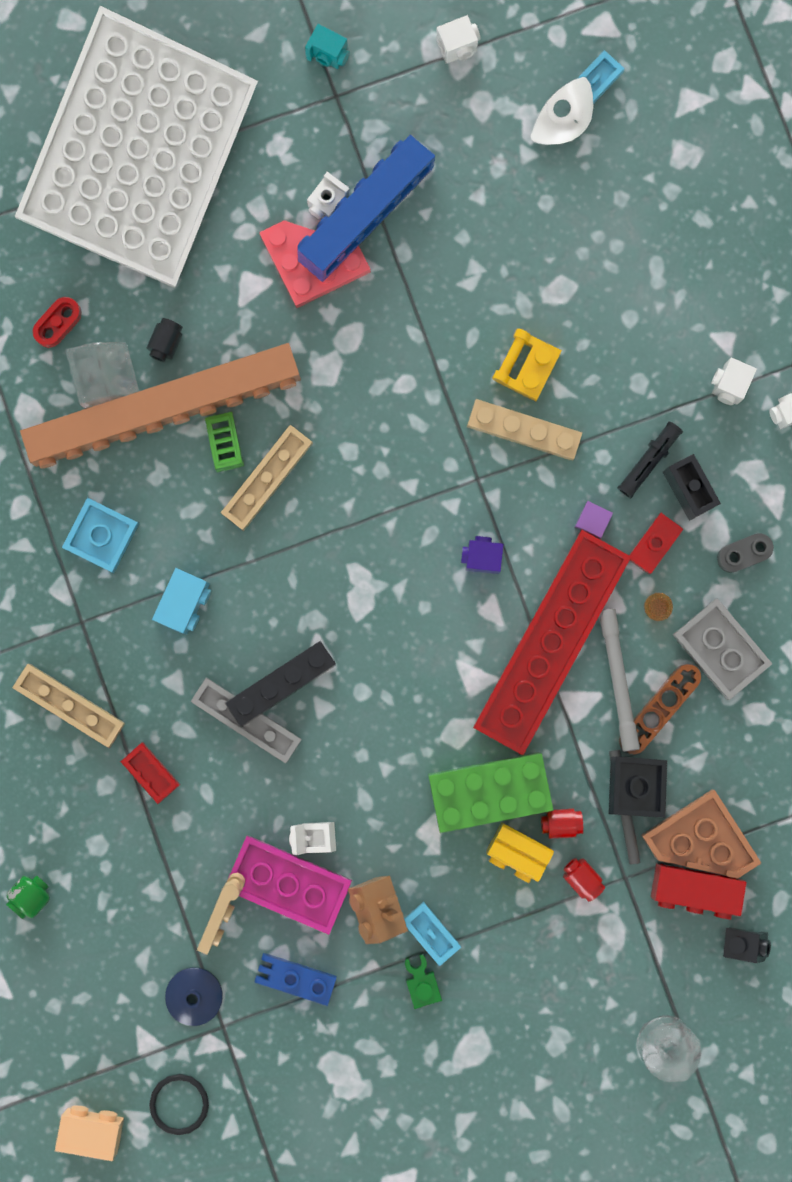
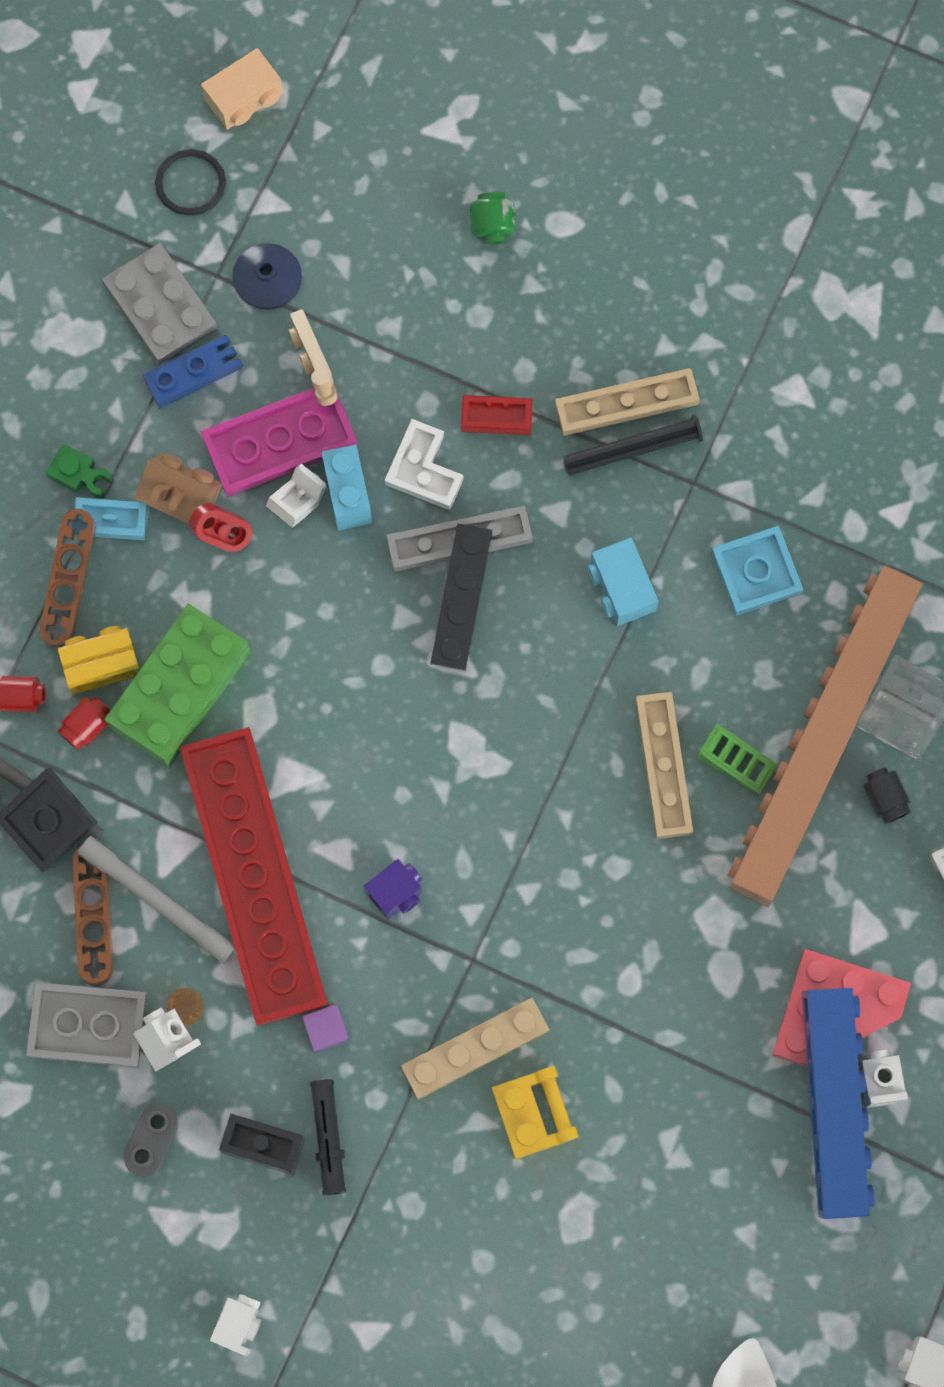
camera: 135 degrees right, 10 degrees down
red plate [629,513,683,575] -> none
white brick [711,357,757,405] -> none
none -> dark orange beam [40,509,96,647]
none -> light grey plate [102,243,218,365]
none -> white brick [133,1007,201,1072]
none -> red plate [189,503,252,552]
none -> medium azure brick [322,445,372,531]
none -> white plate [385,419,464,510]
none -> black axle [563,414,703,475]

